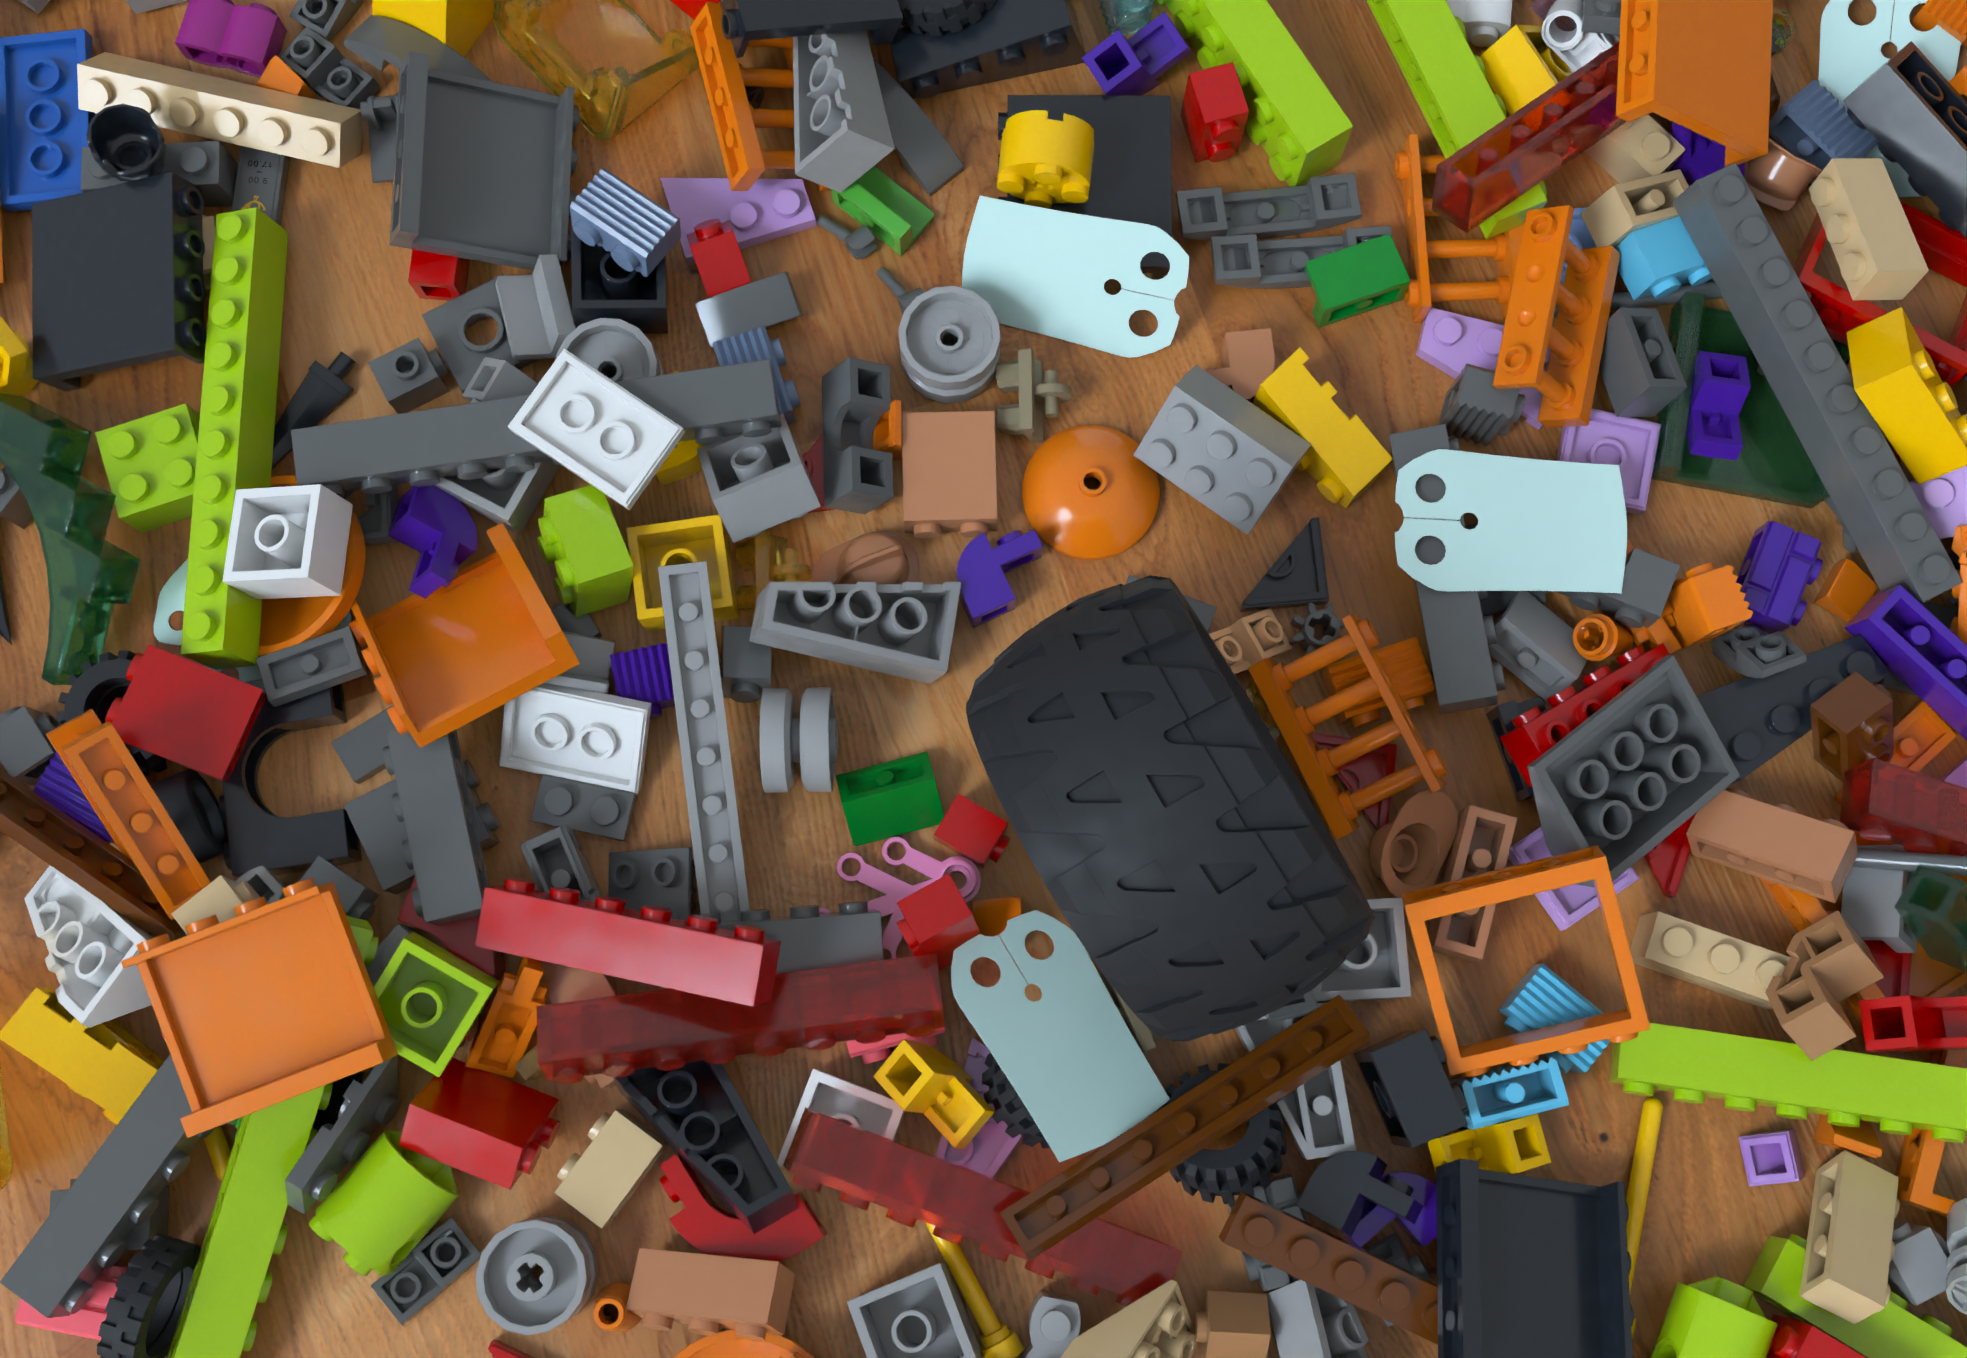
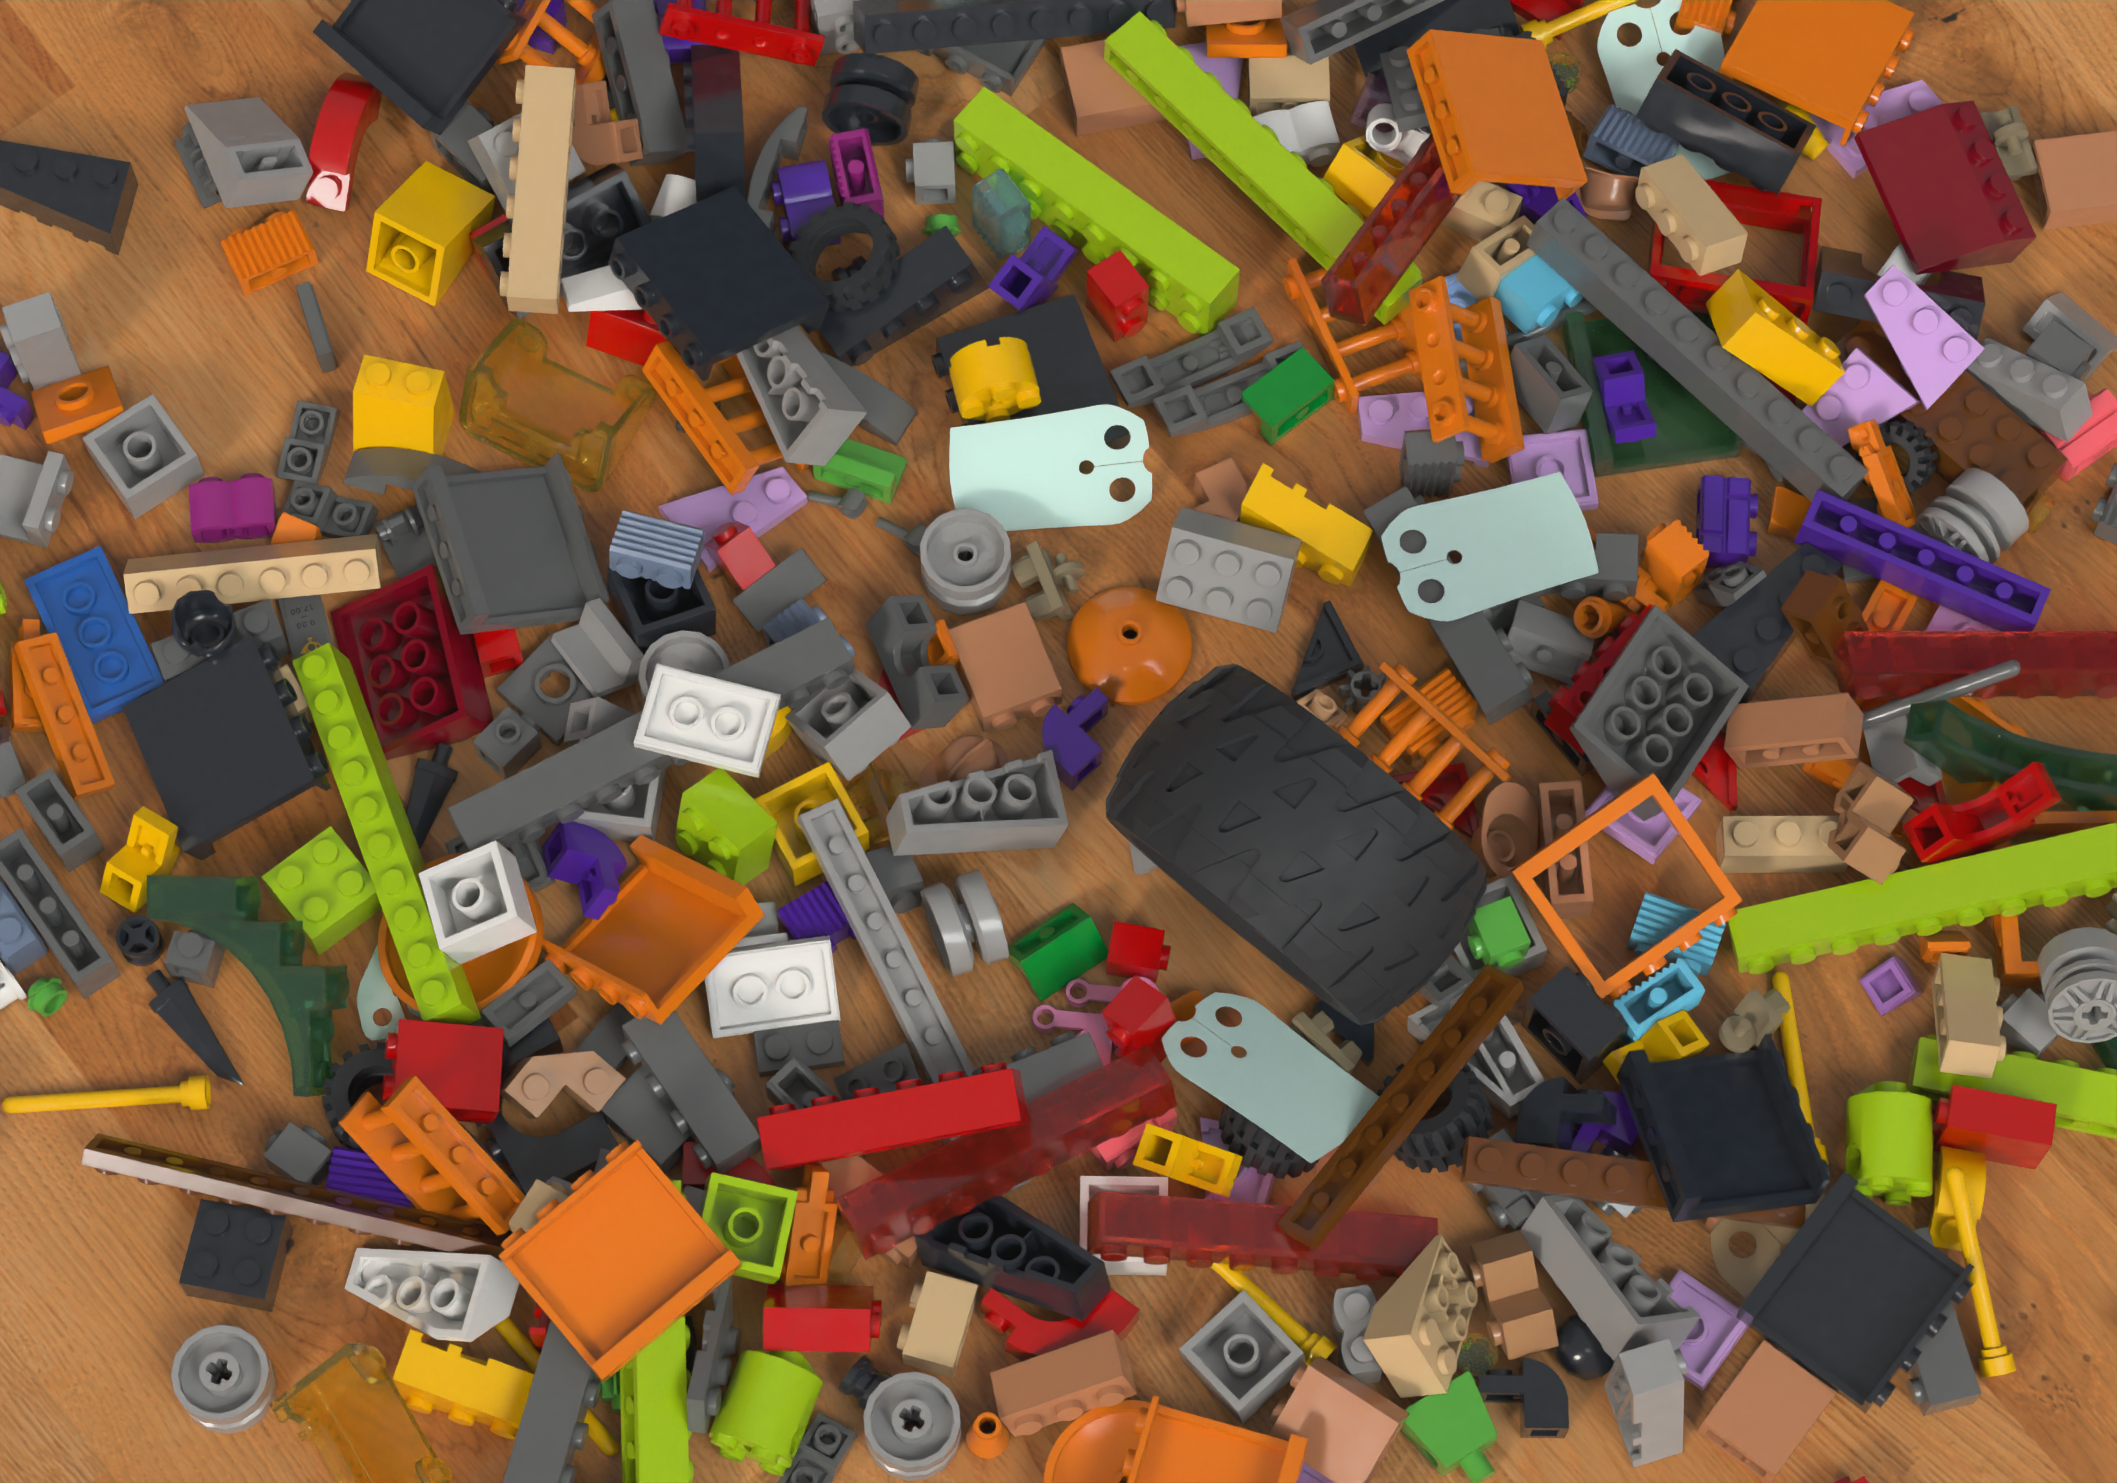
camera: 20 degrees left, 10 degrees down
none -> dark red slope [330,564,494,760]
none -> medium nougat brick [500,1051,626,1119]
none -> black wheel [838,1355,892,1411]
none -> bright green brick [1467,896,1531,970]
none -> dark tan hips [1719,988,1791,1053]

